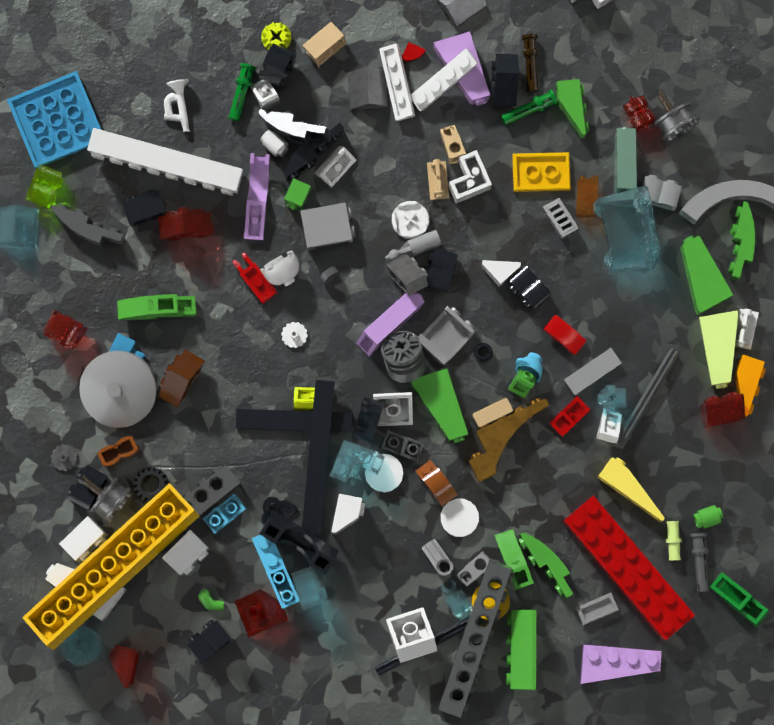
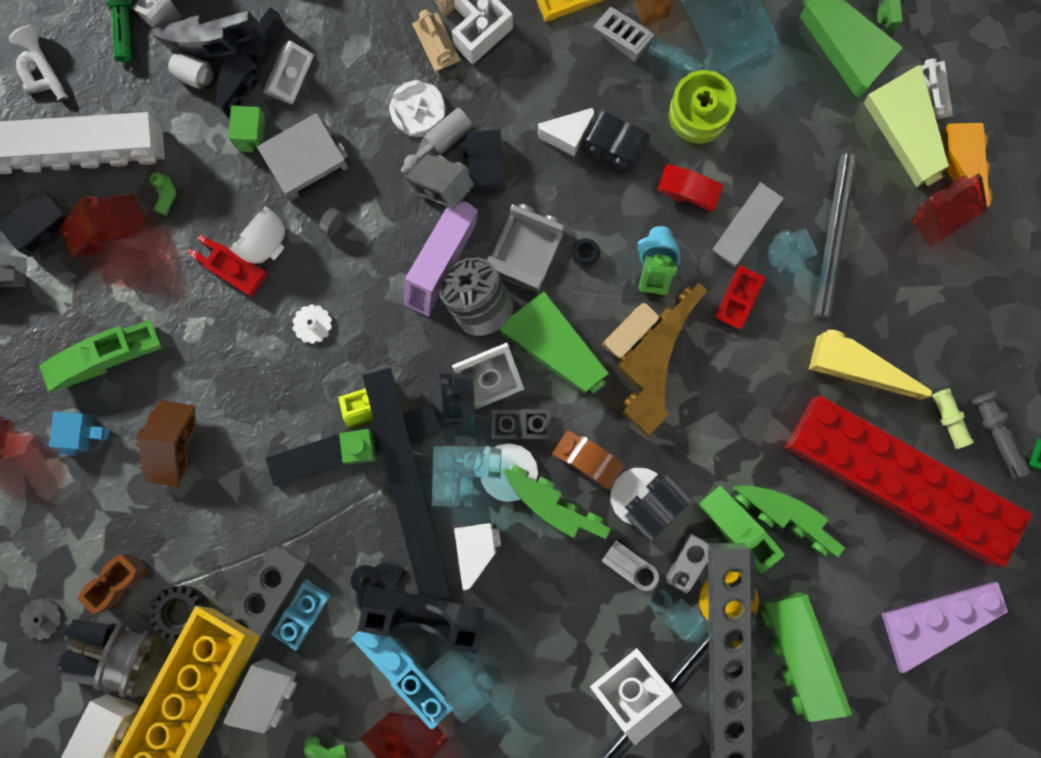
camera: 15 degrees left, 0 degrees up
light grey dish [80,350,157,428] -> none
lavender piece [244,153,270,240] -> none
light grey tile [575,593,619,625] -> none
white slope [597,410,622,443] -> none
bright green brick [693,505,724,529] -> none
none -> bright green arm [150,172,176,216]
none -> bright green brick [339,429,377,465]
none -> bright green slope [502,465,611,539]
none -> black brick [624,474,693,542]
none -> clear light blue pin [647,36,705,74]
none -> lime wheel [668,70,737,144]

